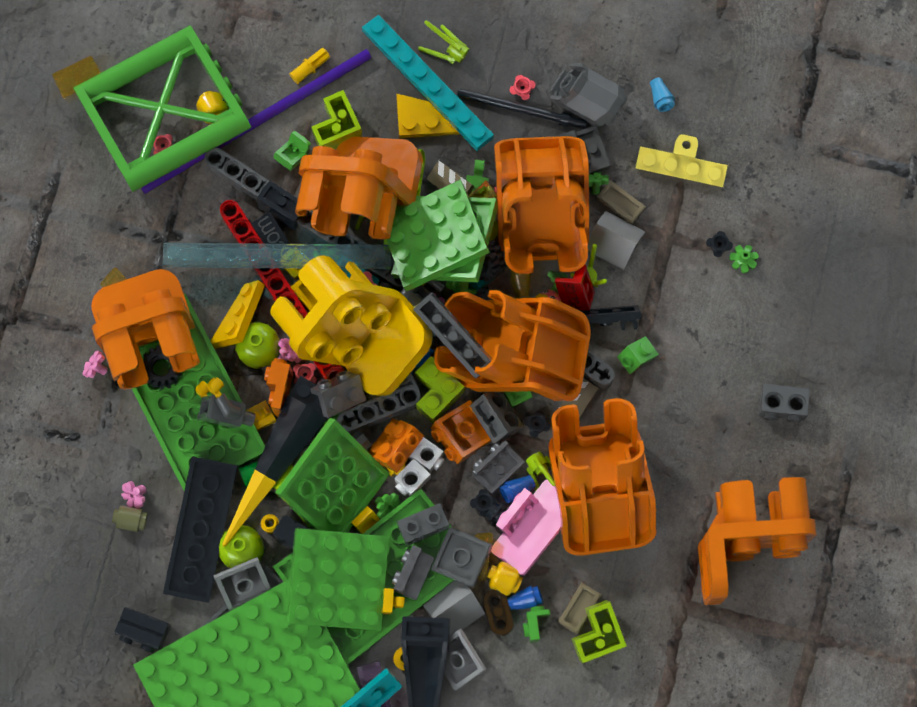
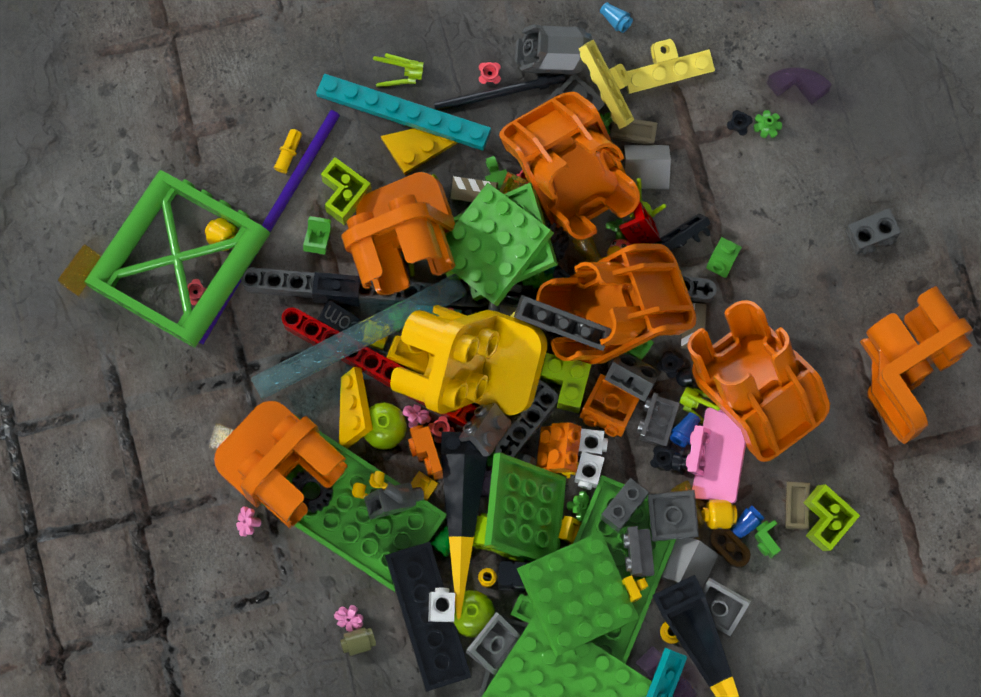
camera: 30 degrees left, 0 degrees up
none -> white brick [428,588,455,622]
none -> light yellow plate [578,40,634,129]
none -> black hinge [676,368,694,387]
none -> clear purple brick [767,68,832,105]

